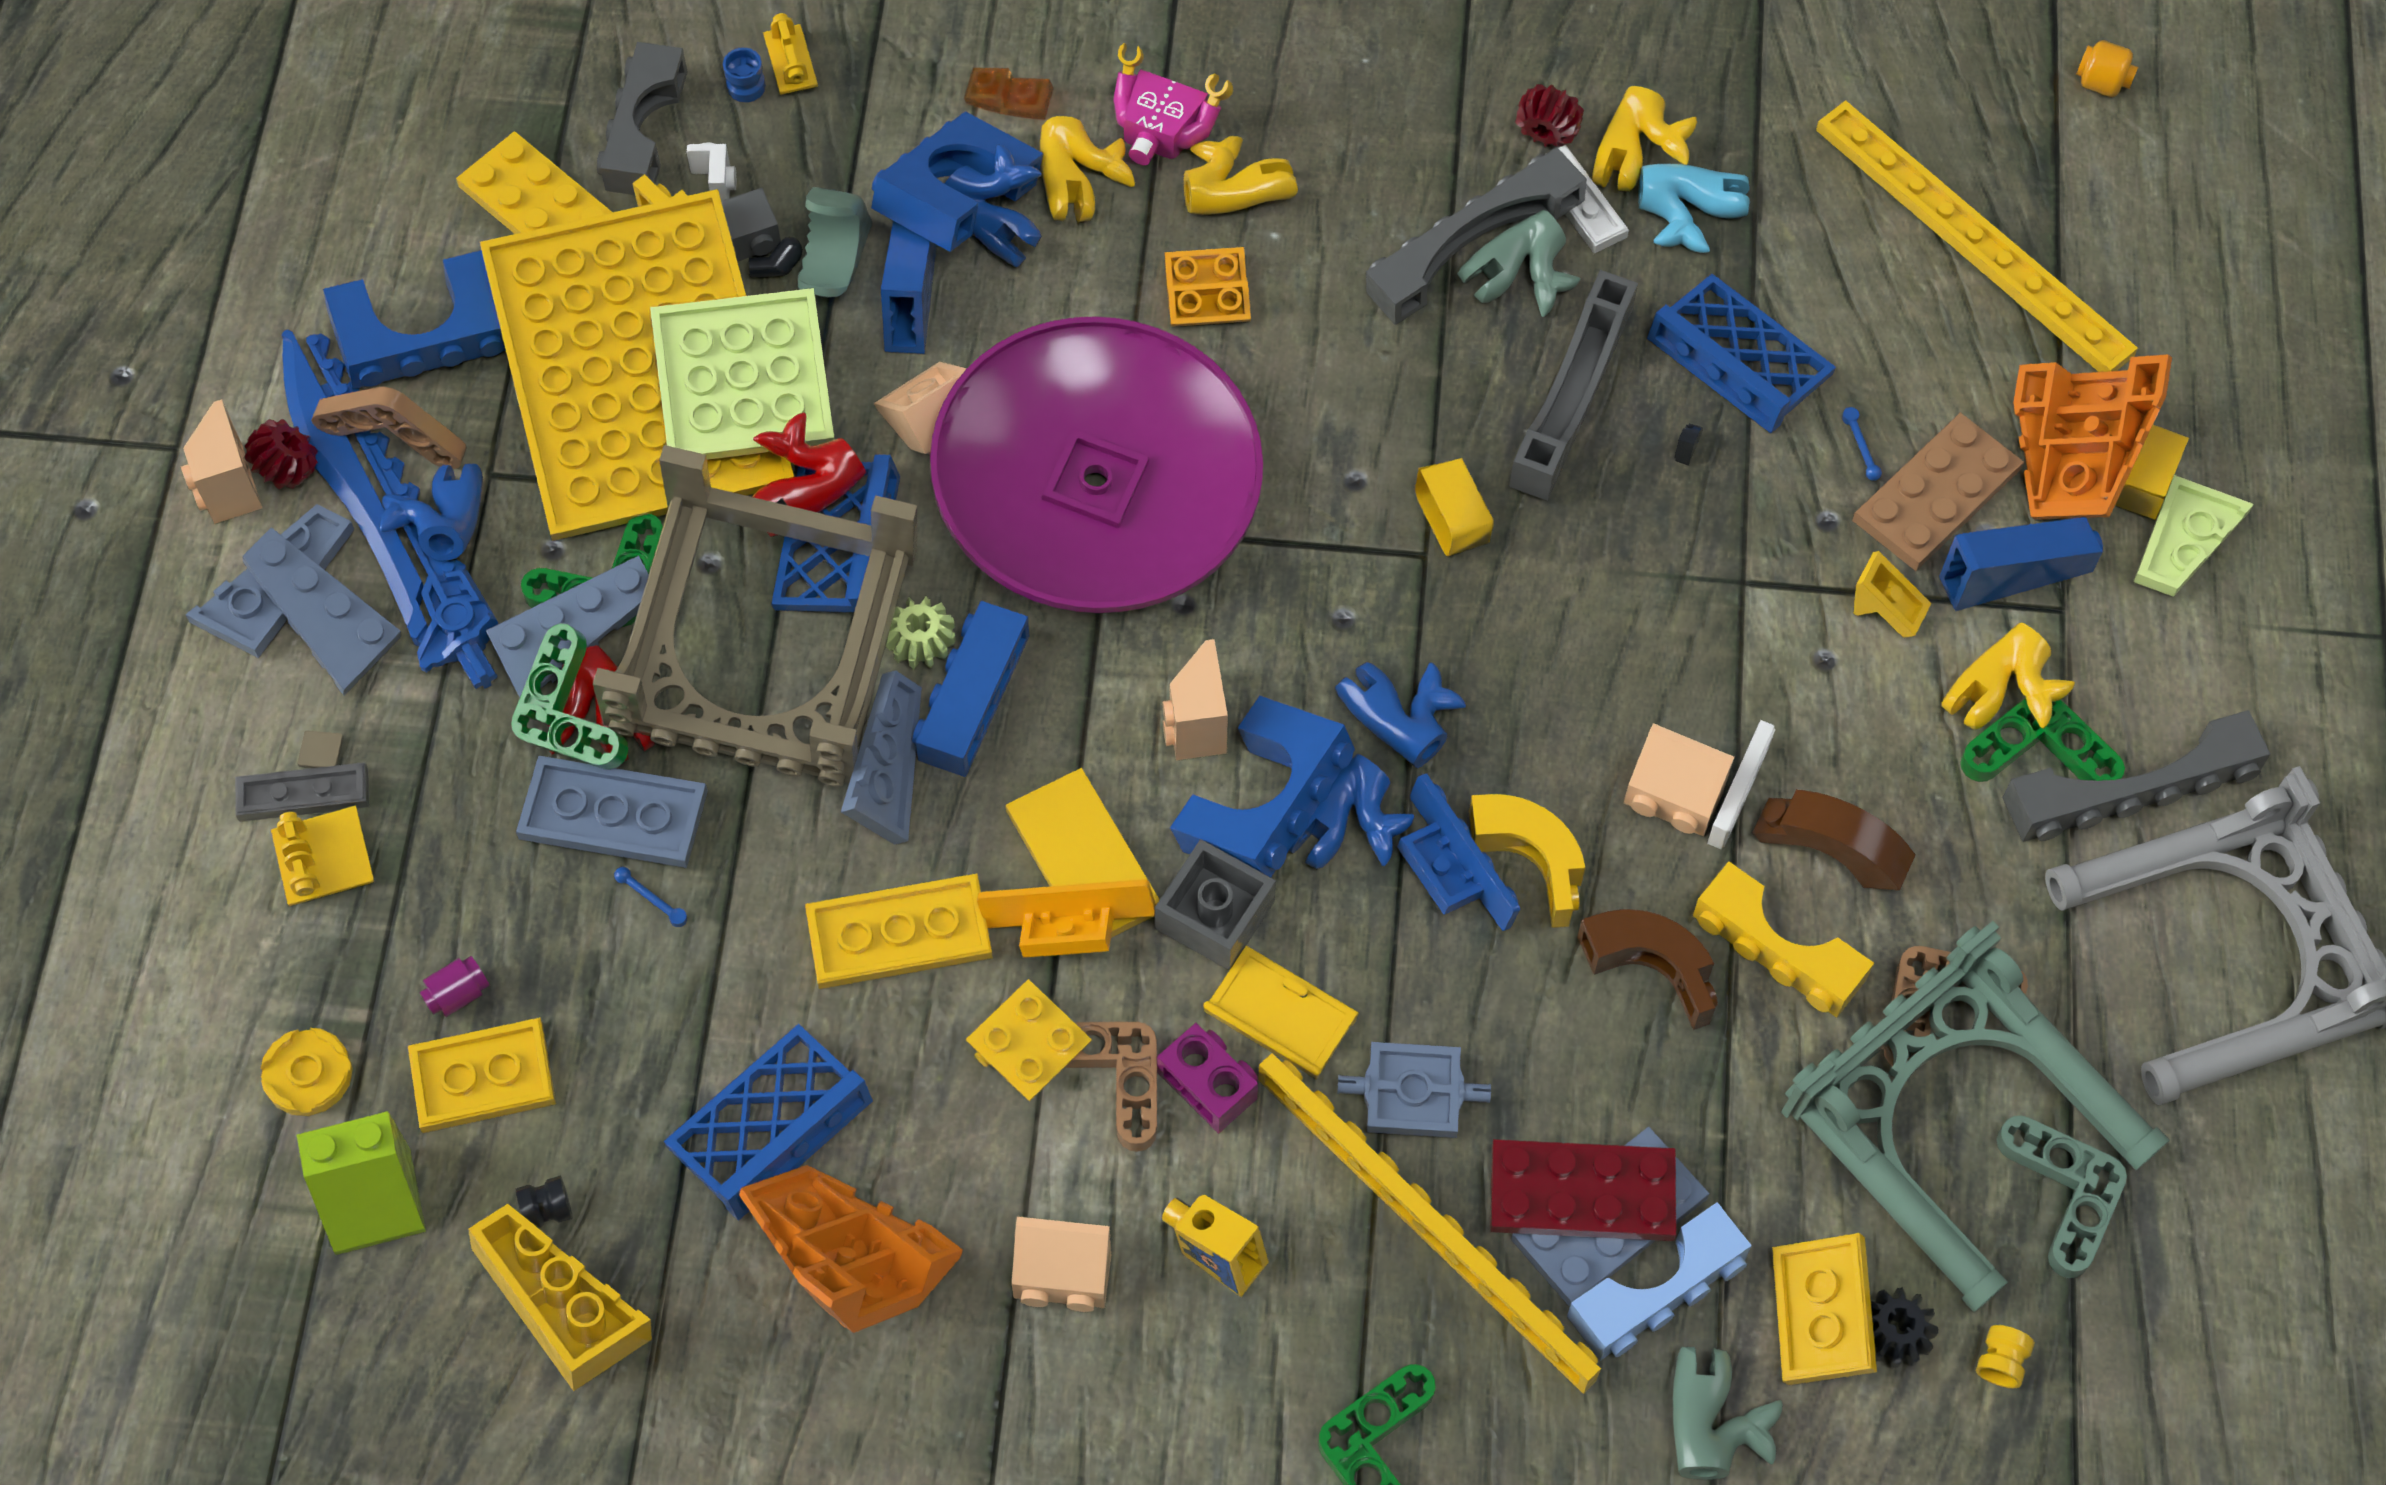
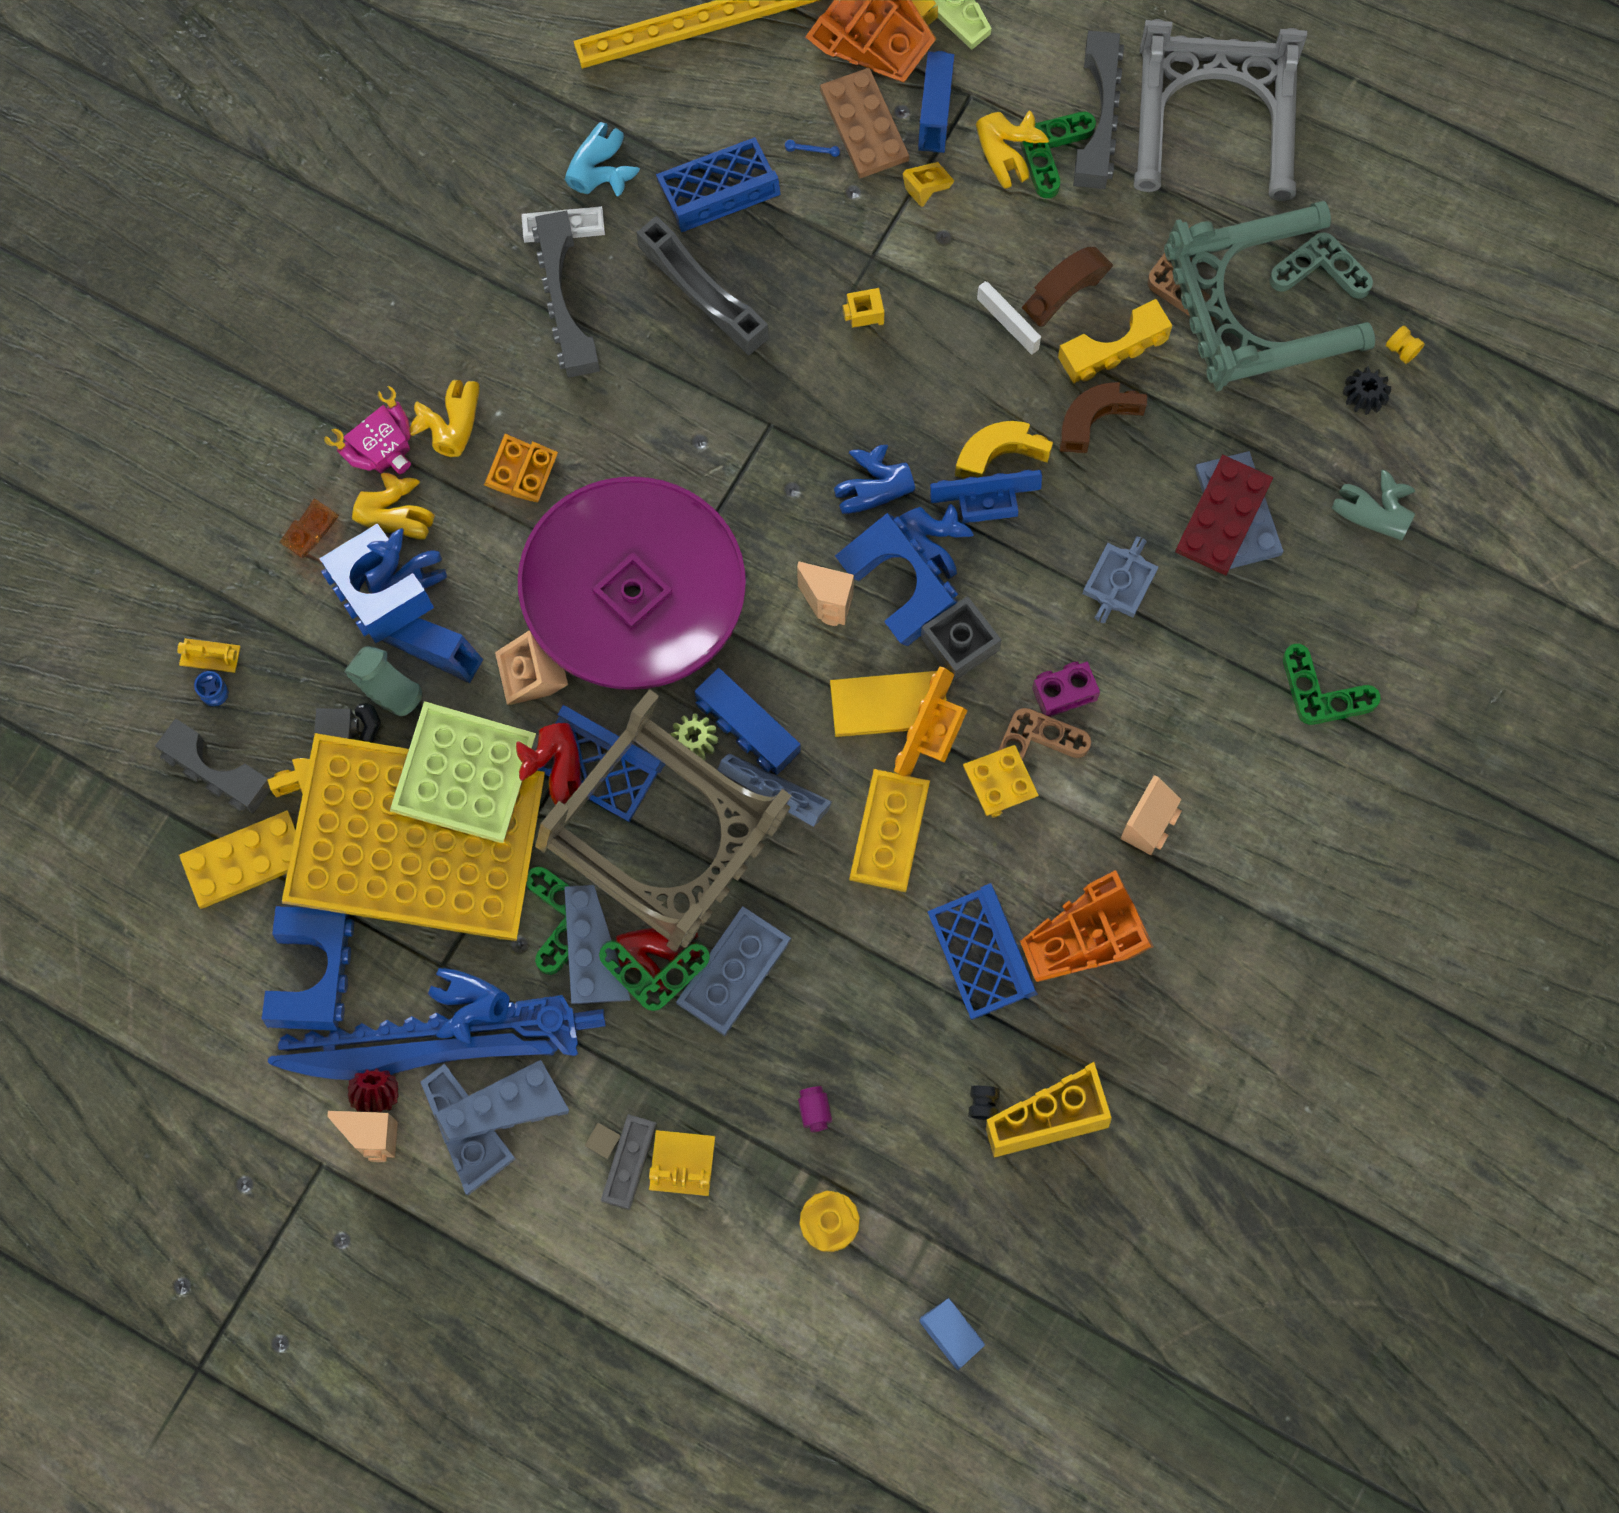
camera: 65 degrees left, 10 degrees up
lime slope [296,1111,426,1255] -> none
medium nougat beam [311,387,467,469] -> none
yellow tile [408,1018,556,1133] -> none
blue hinge [614,867,687,927] -> none
white bracket [687,142,737,203] -> none
yellow torso [1162,1195,1269,1297] -> none
yellow door [1203,945,1359,1080] -> none
yellow plate [1258,1053,1601,1394] -> none
yellow piece [1415,458,1494,556] -> none
sand green piece [1457,210,1581,317] -> none
dark red gear [1515,84,1584,147] -> none
light blue arch [1567,1202,1752,1361] -> none
yellow piece [1592,86,1697,191] -> none
light nougat slope [1624,723,1734,837] -> none
black tile [1674,423,1703,466] -> none
yellow tile [1772,1233,1877,1385] -> none
none -> yellow brick [842,288,885,328]
none -> medium blue piece [919,1298,985,1370]

